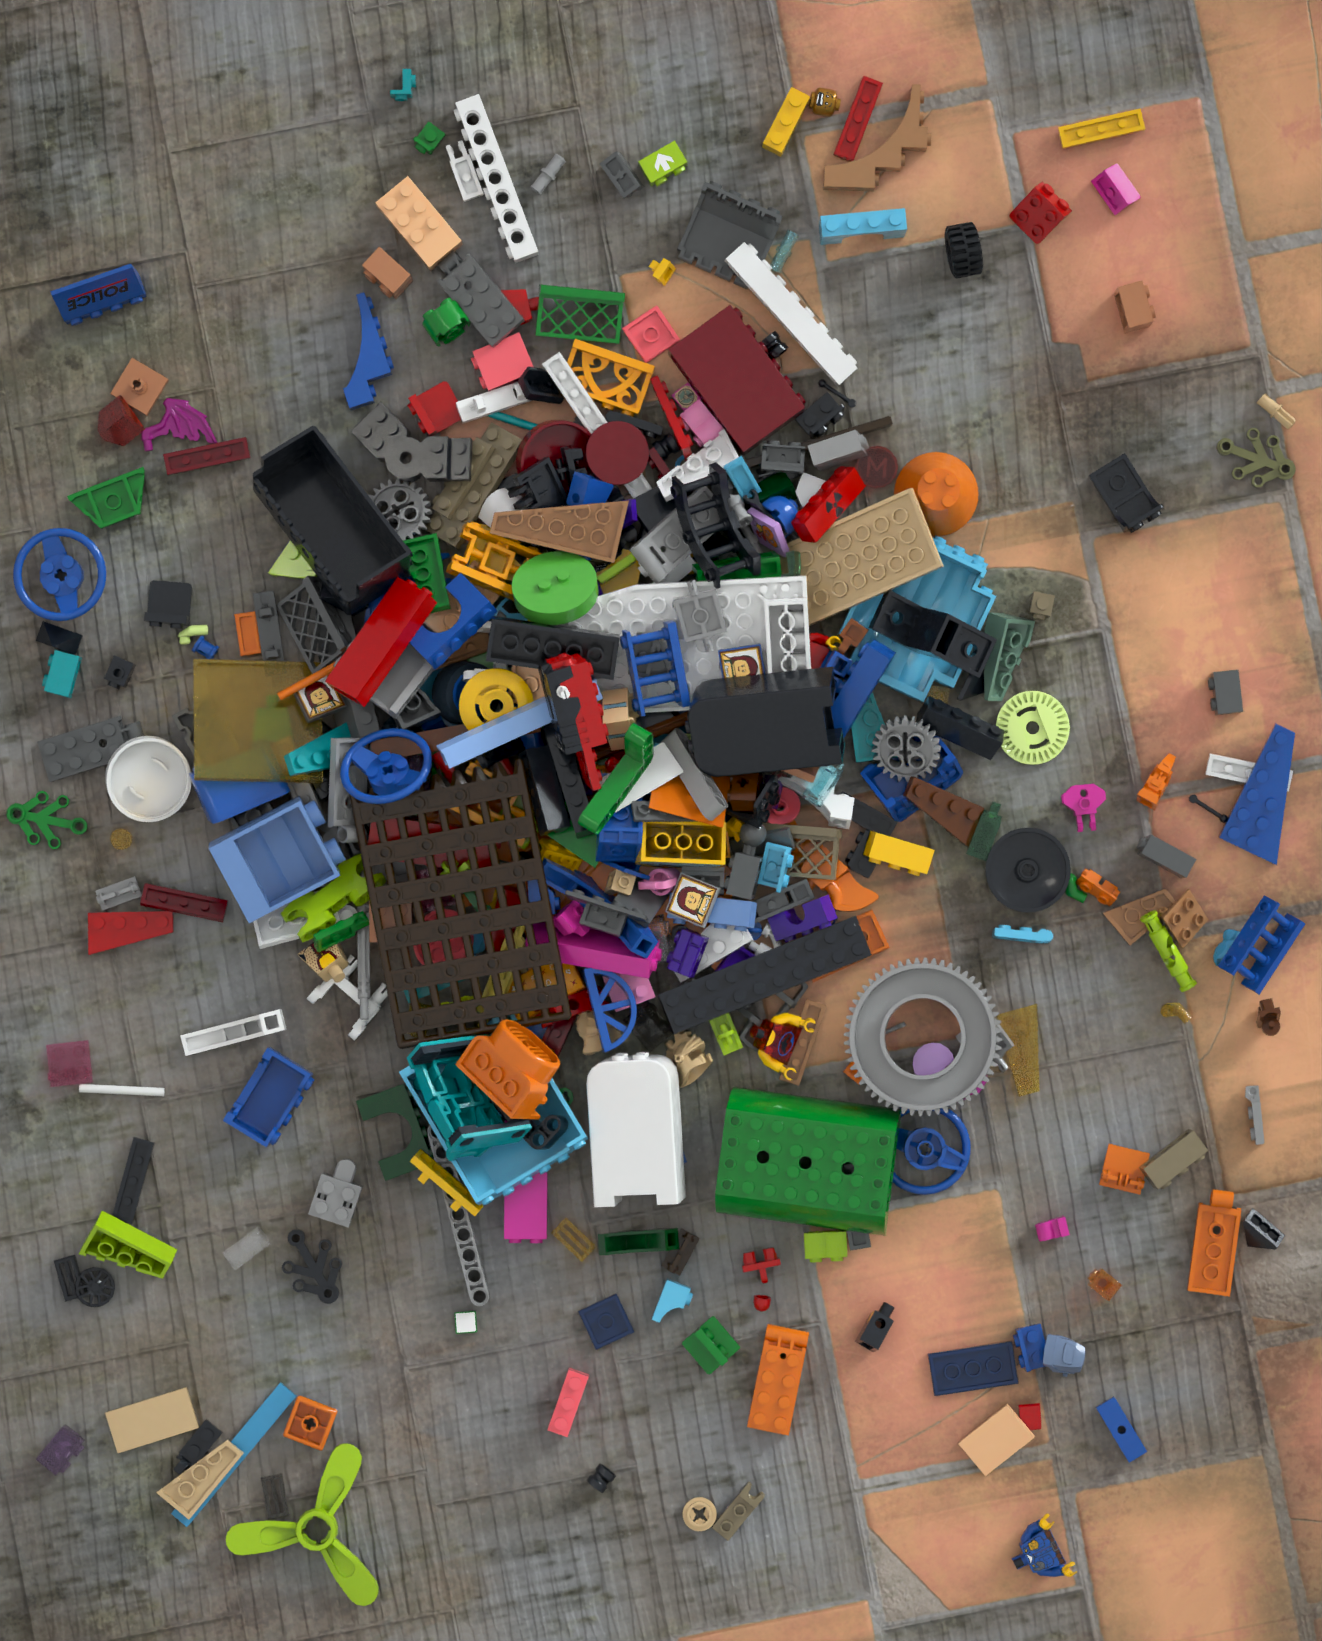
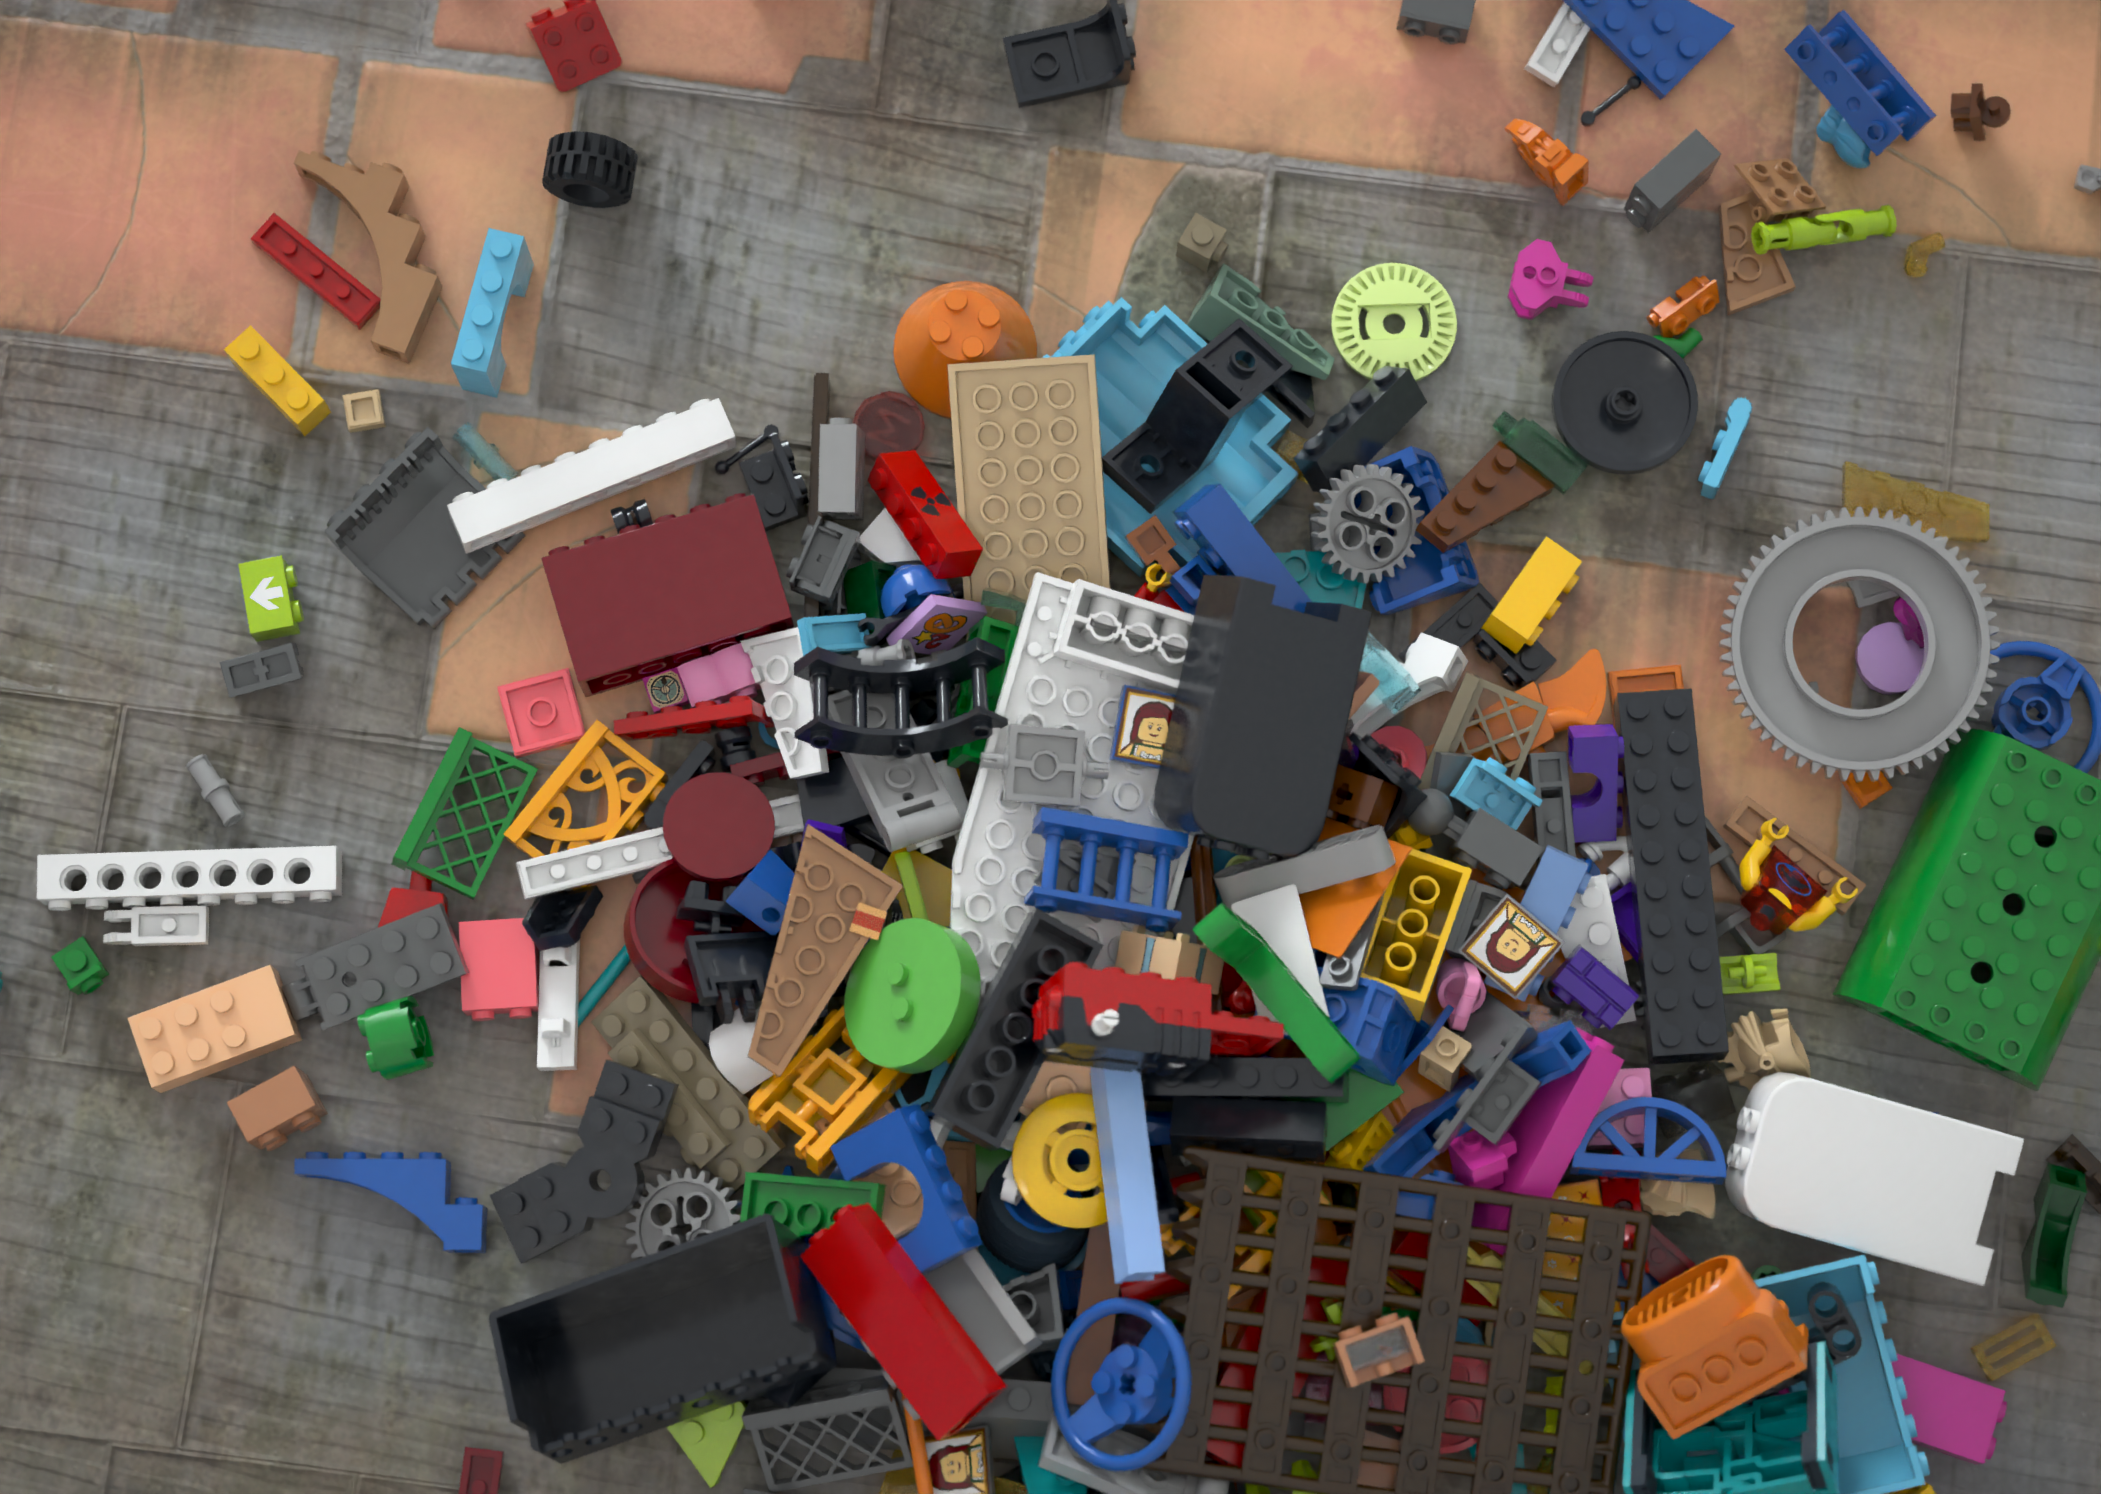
camera: 75 degrees left, 10 degrees down
red bracket [407,381,461,437] -> none
yellow tile [648,258,676,286] -> none
pearl gold head [809,88,841,117] -> none
none -> tan tile [343,389,386,433]
none -> clear orange sticker [849,902,887,940]
none -> nougat window [1332,1312,1425,1388]

